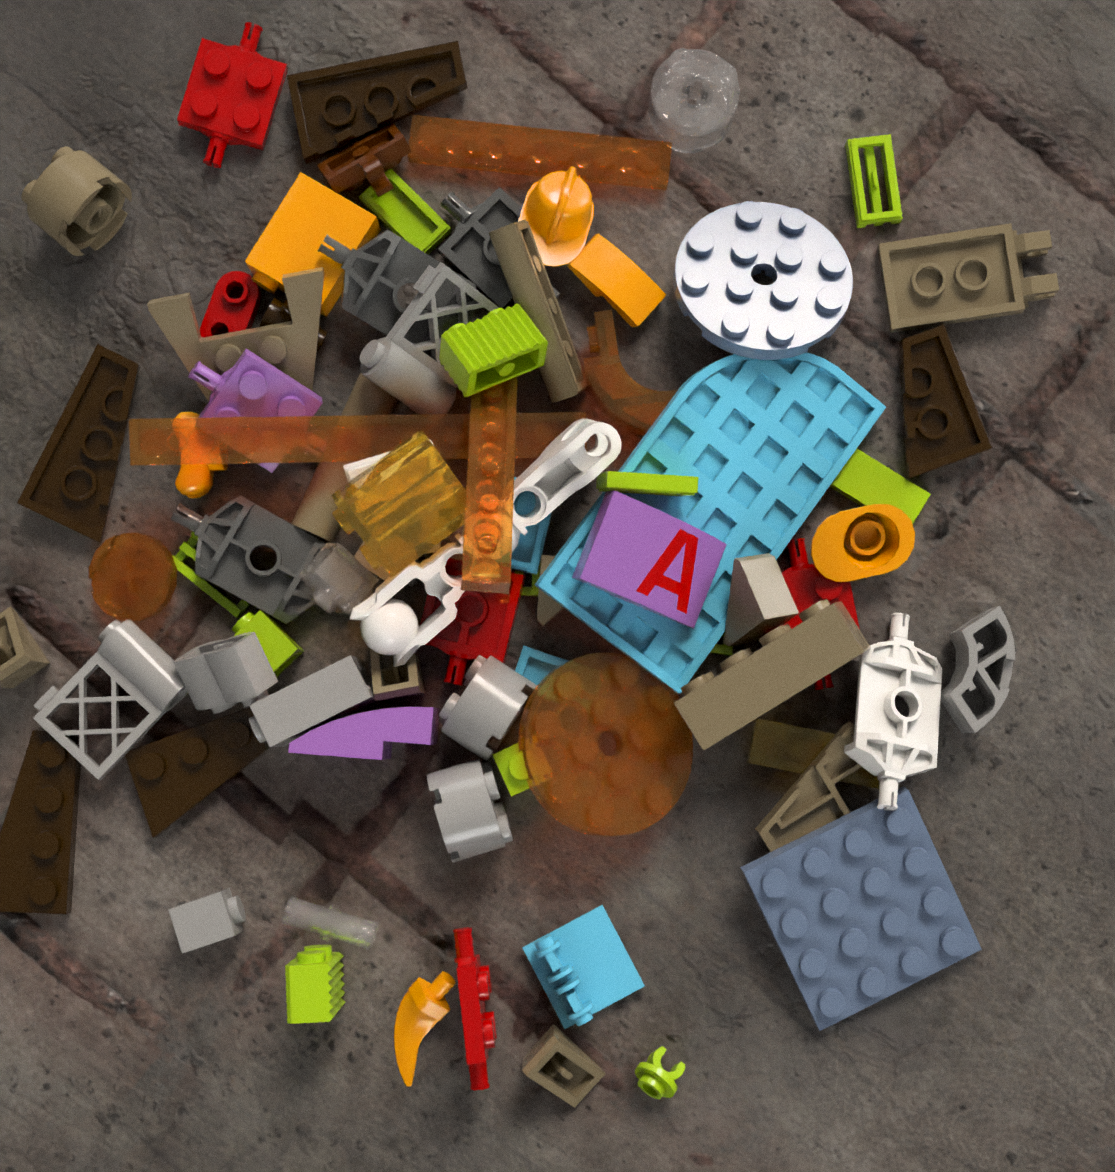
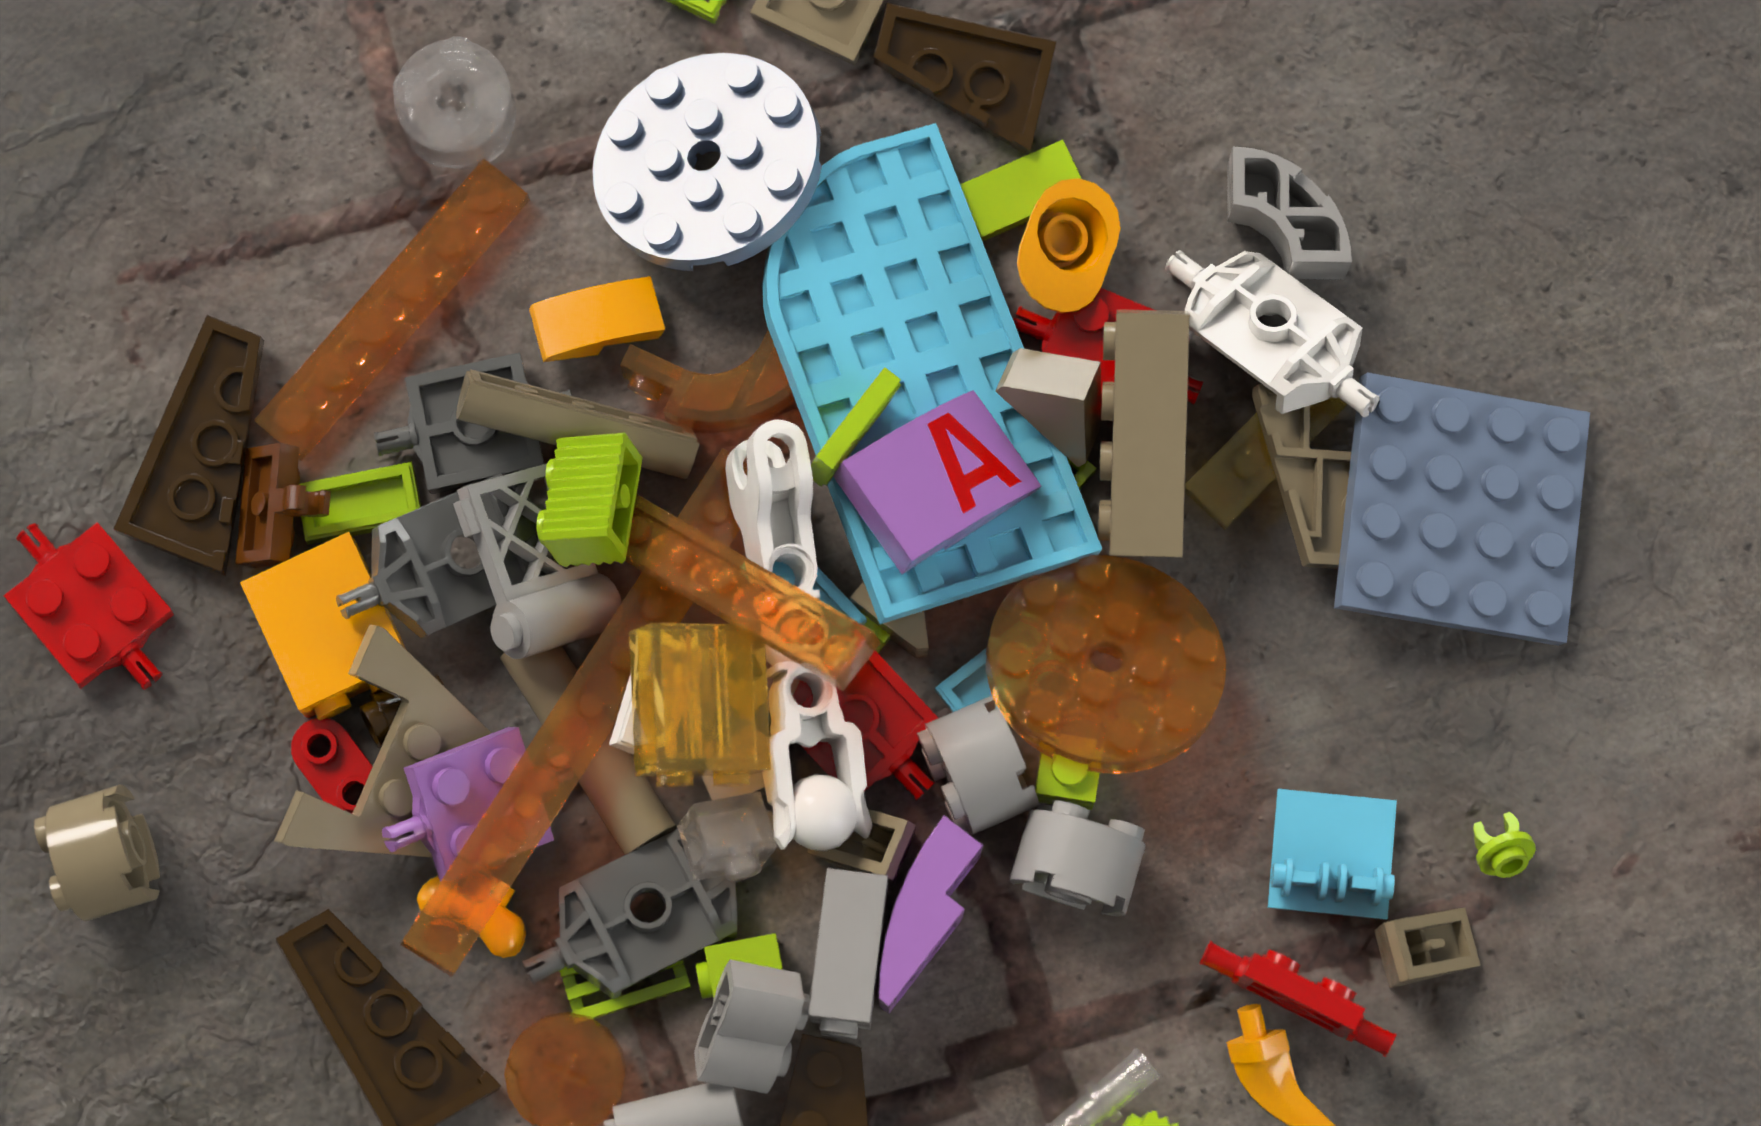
camera: 55 degrees left, 5 degrees down
light orange piece [518,166,594,267] -> none

